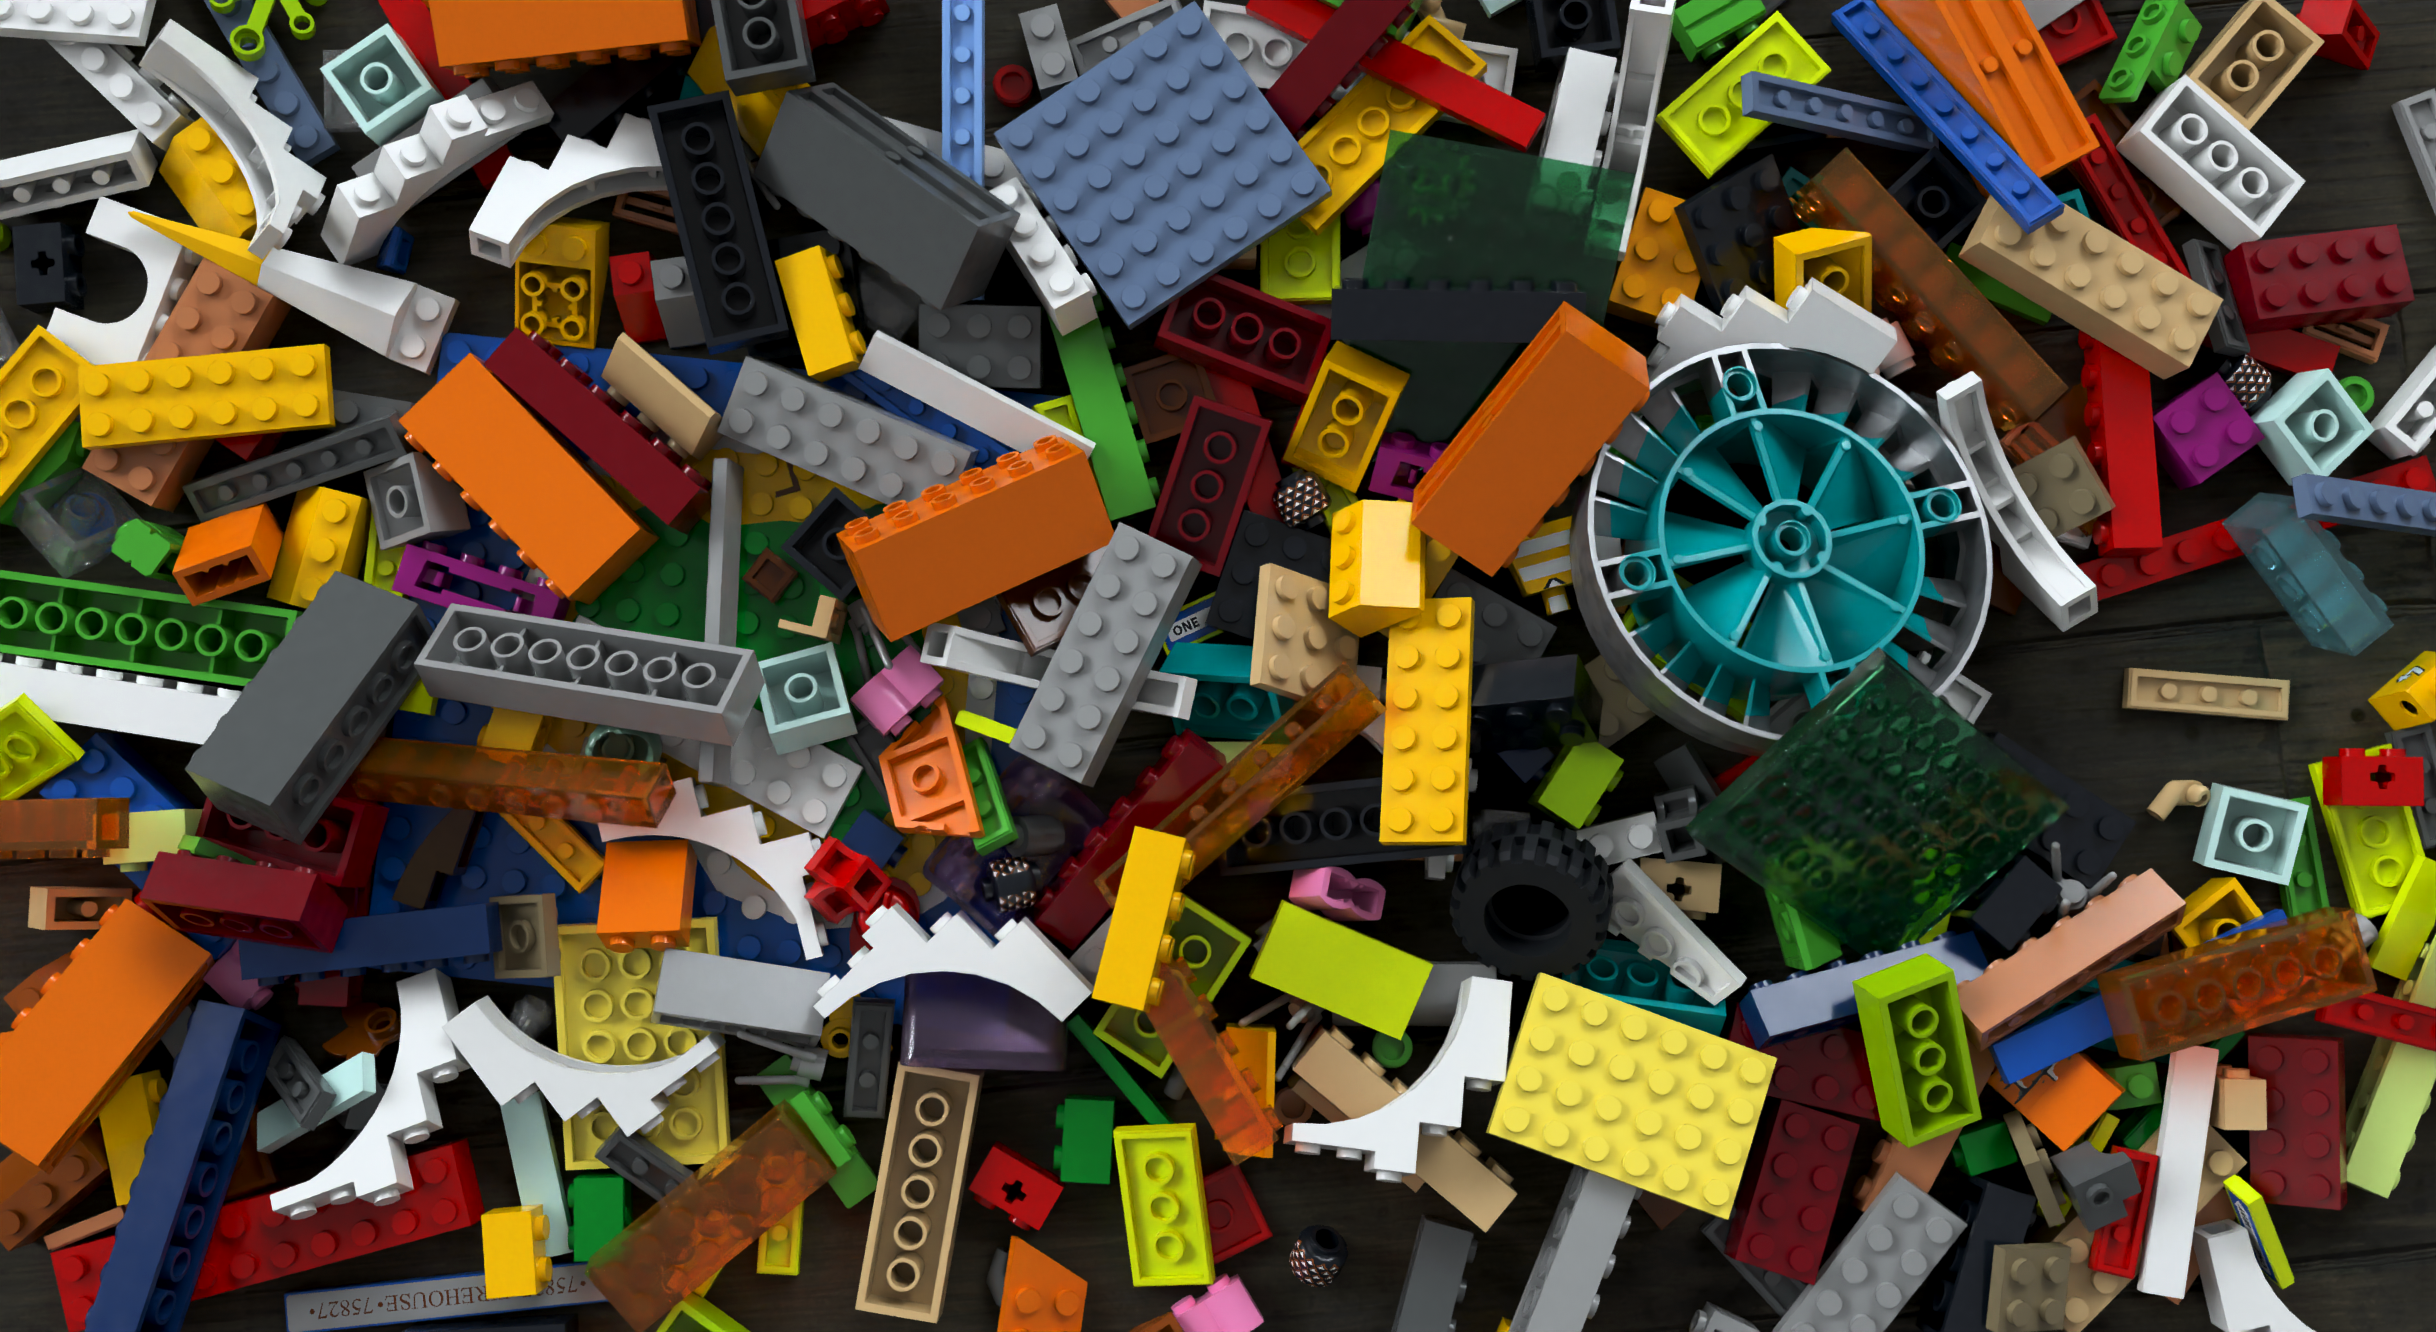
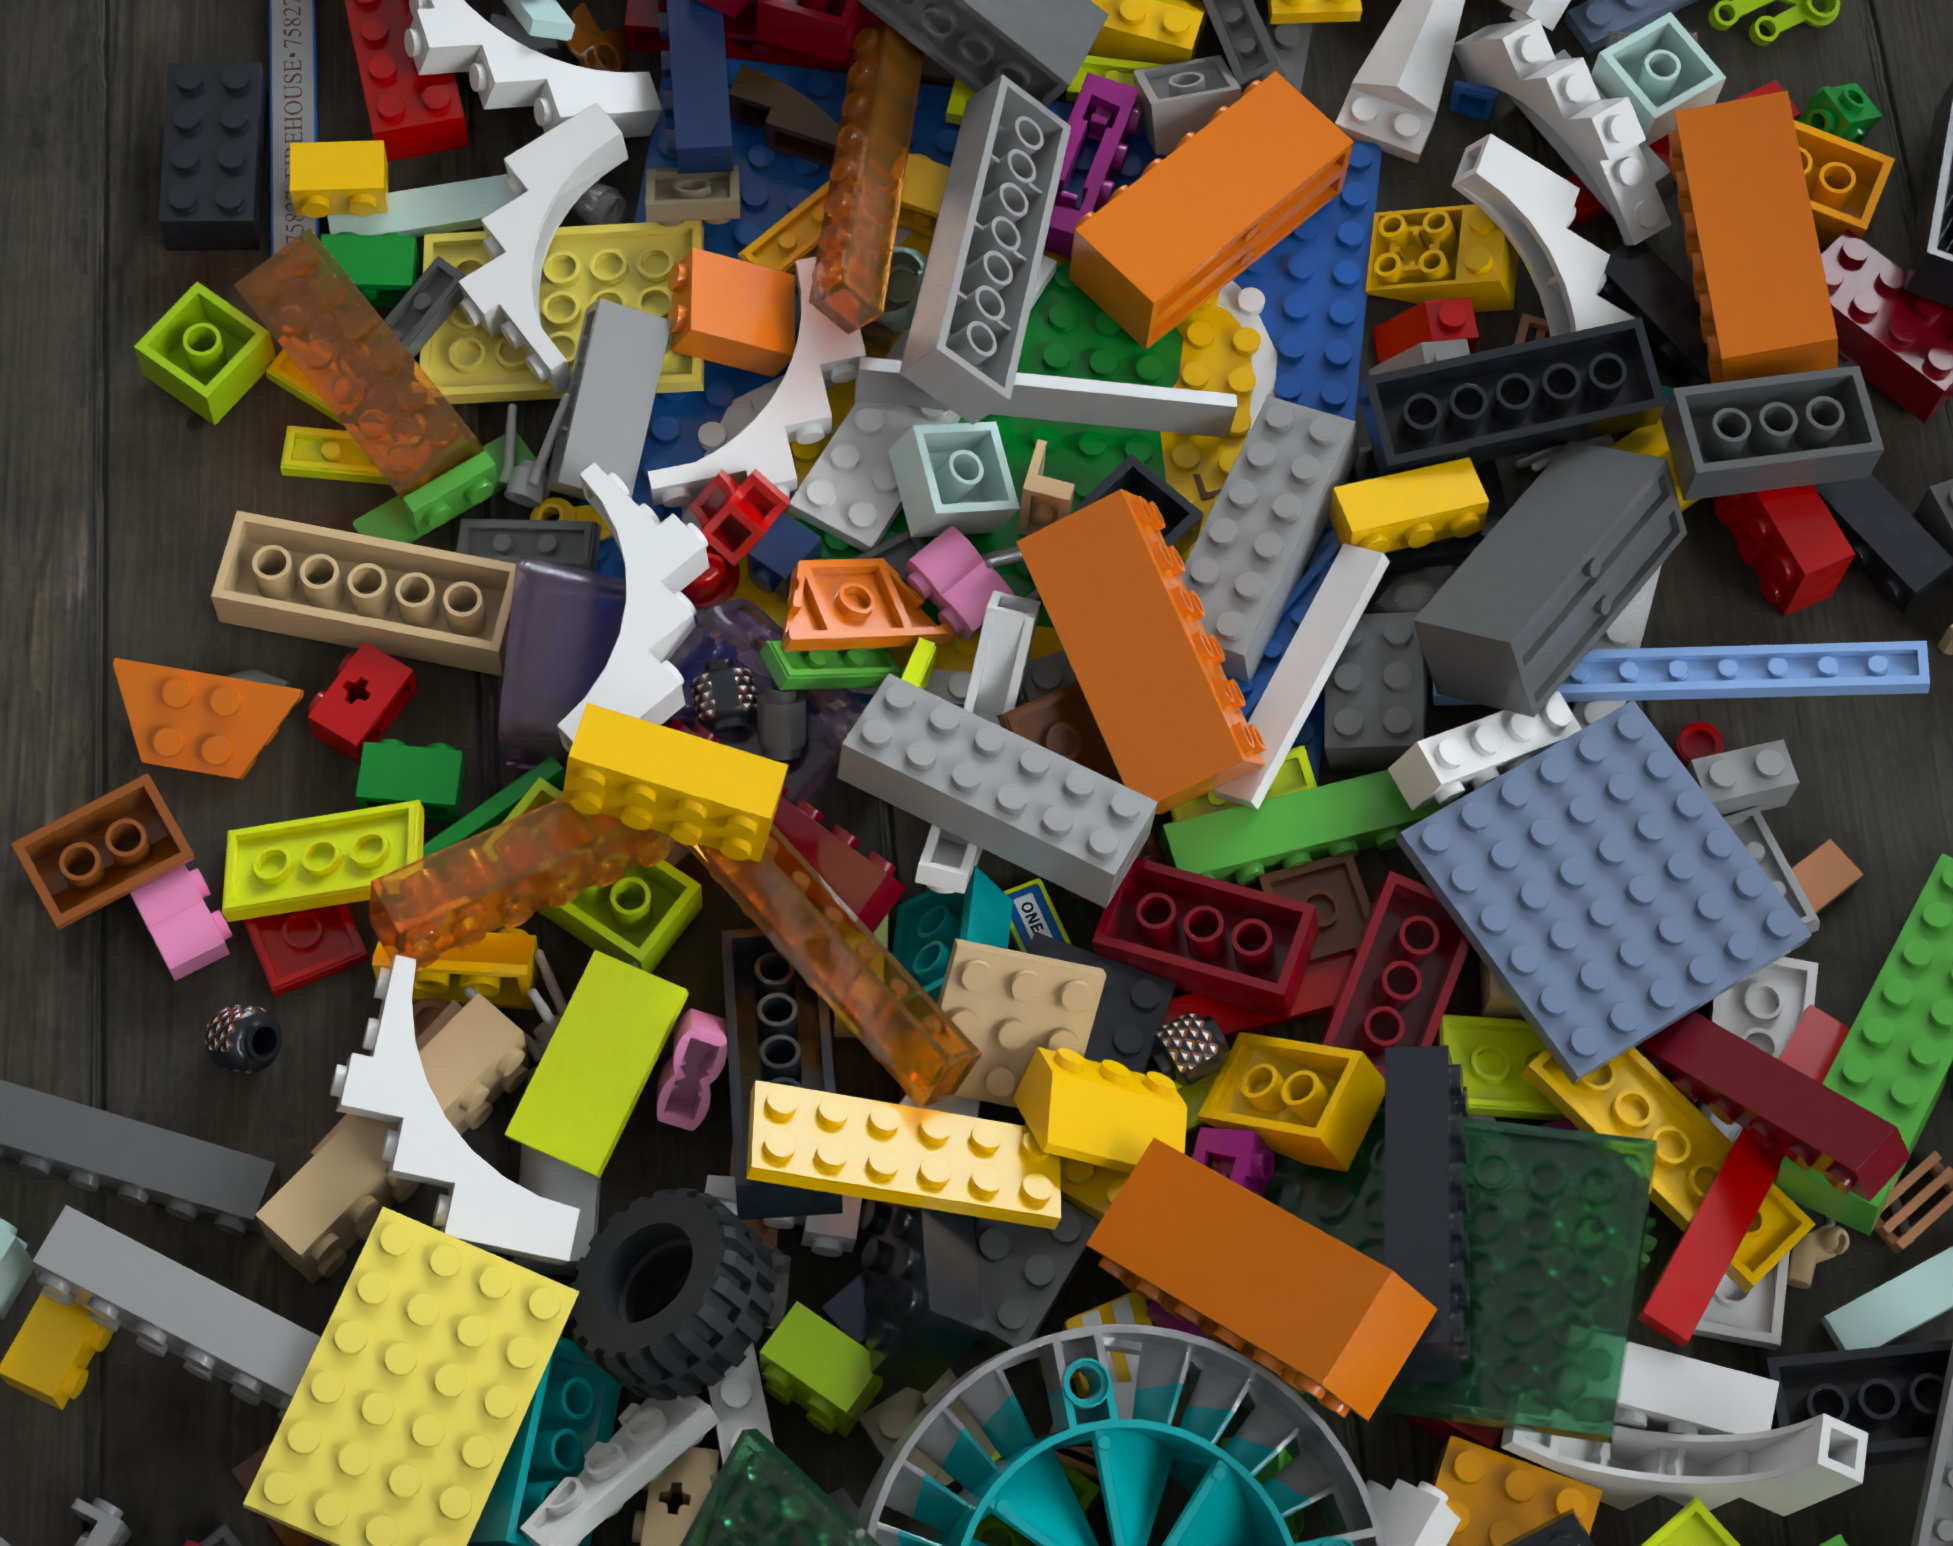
camera: 85 degrees right, 20 degrees down
dark red brick [484,327,712,535] -> none
tan slope [601,332,724,461] -> none
reddish brown tile [742,547,800,605] -> none
bright green tile [1371,1031,1413,1068] -> none

